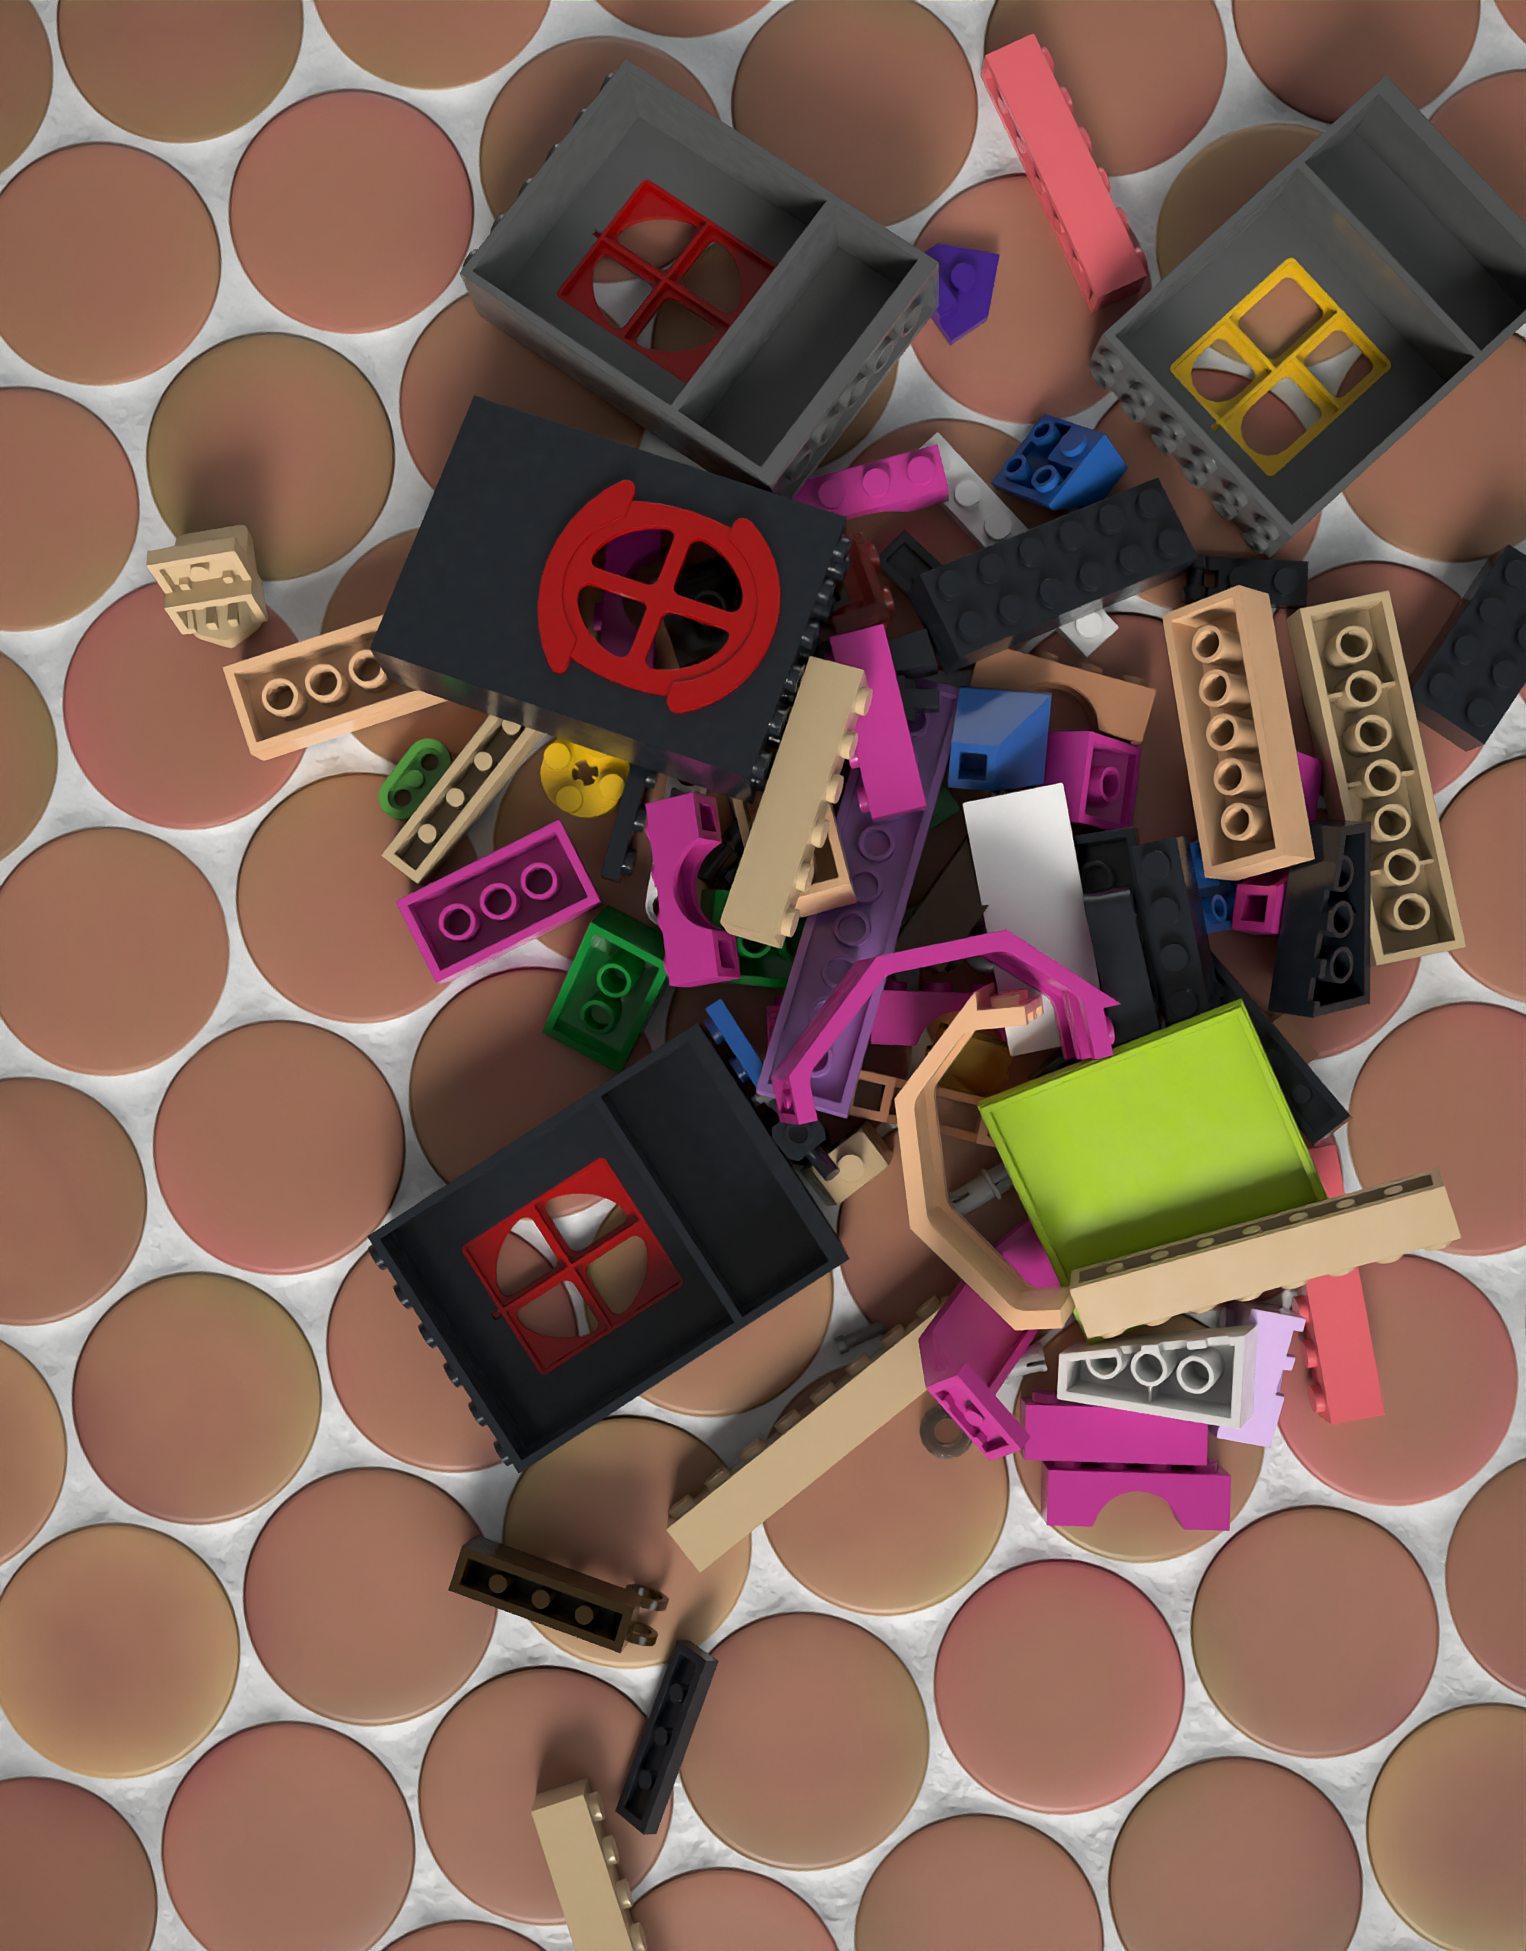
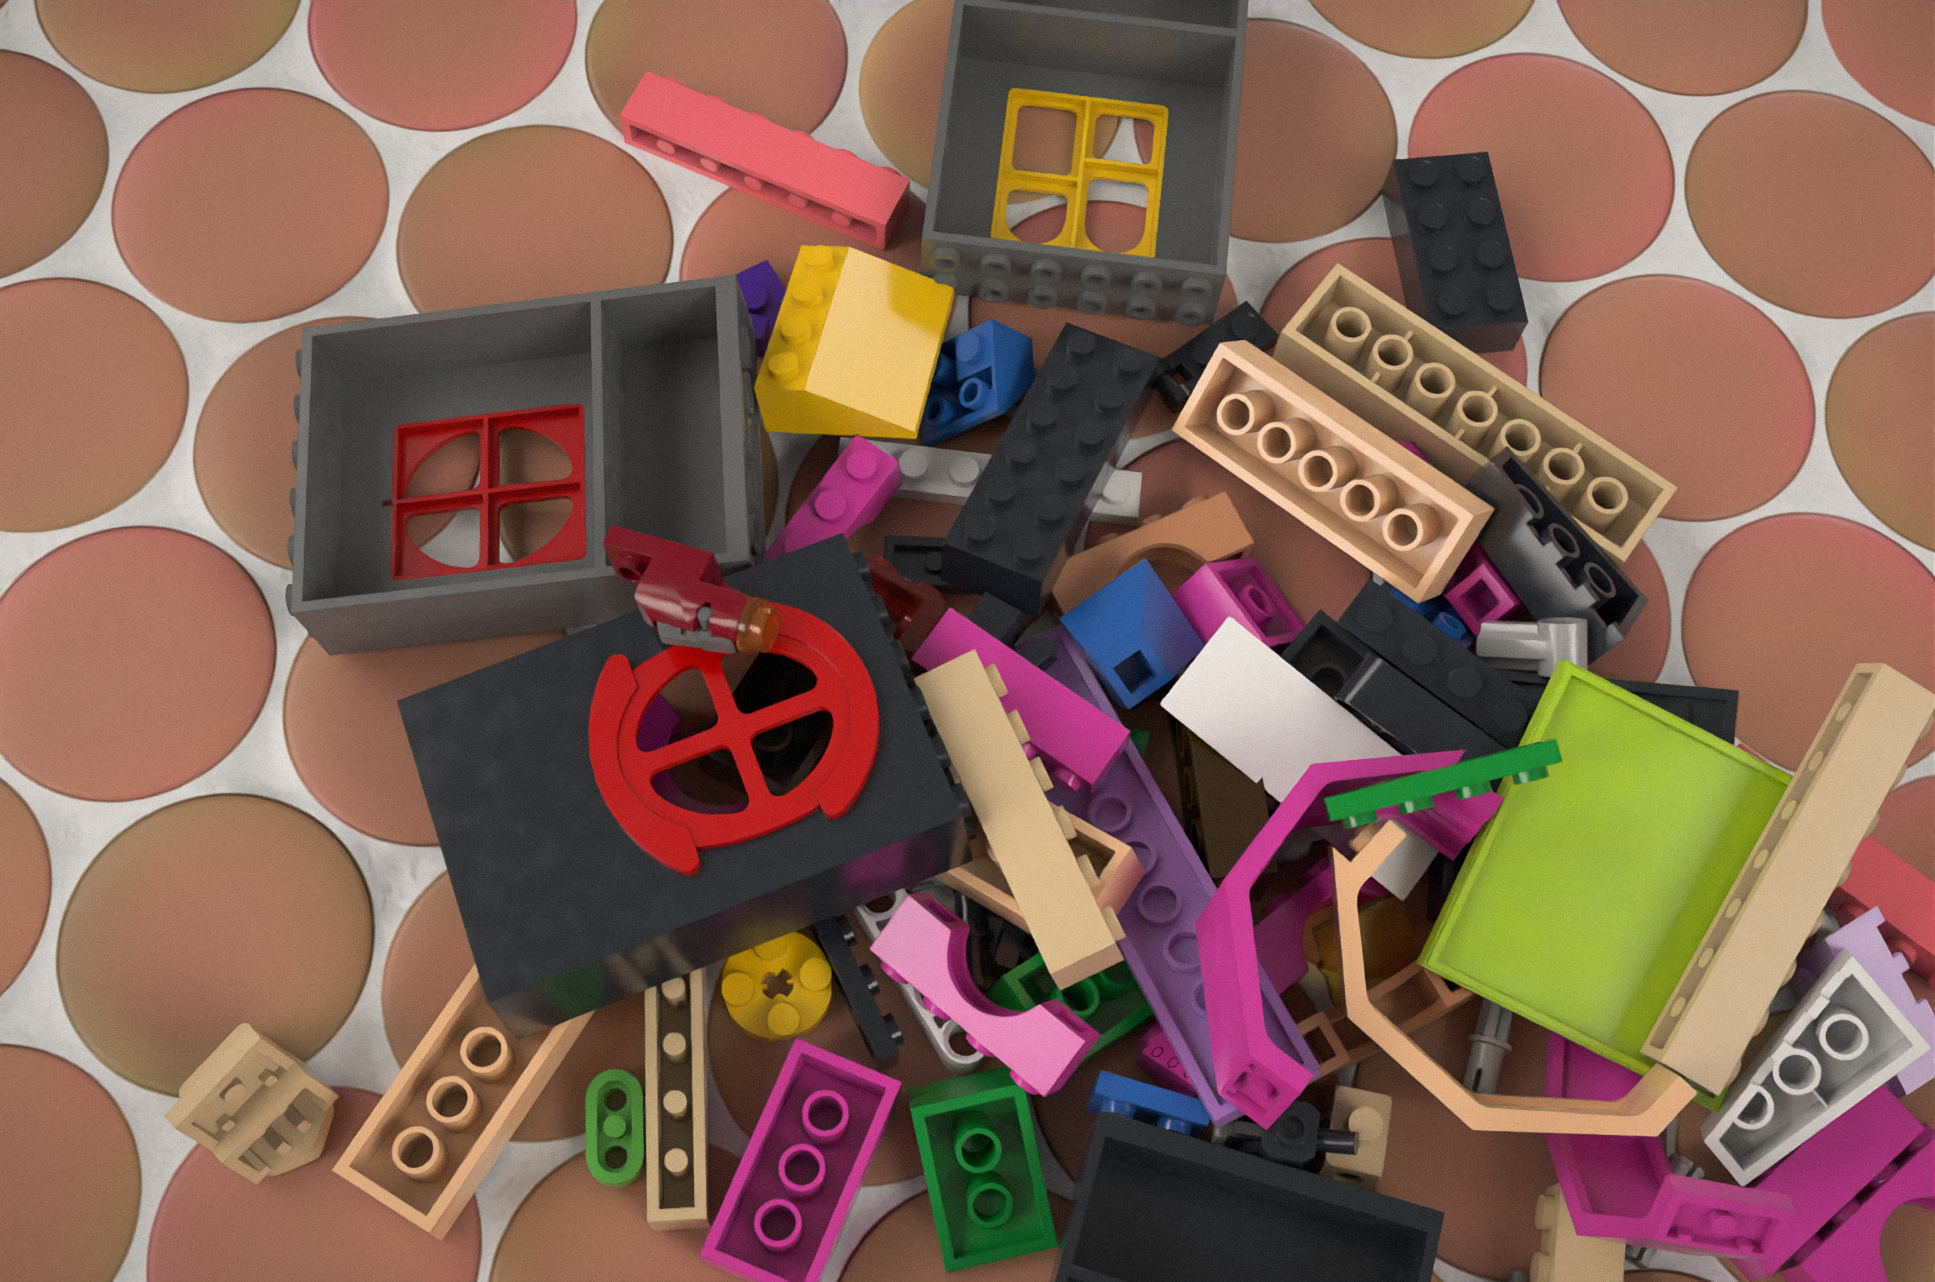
camera: 45 degrees left, 20 degrees down
none -> dark red plate [602,525,780,655]
none -> yellow slope [754,245,955,439]
none -> green plate [1321,739,1563,829]
none -> light grey piece [1477,617,1588,677]

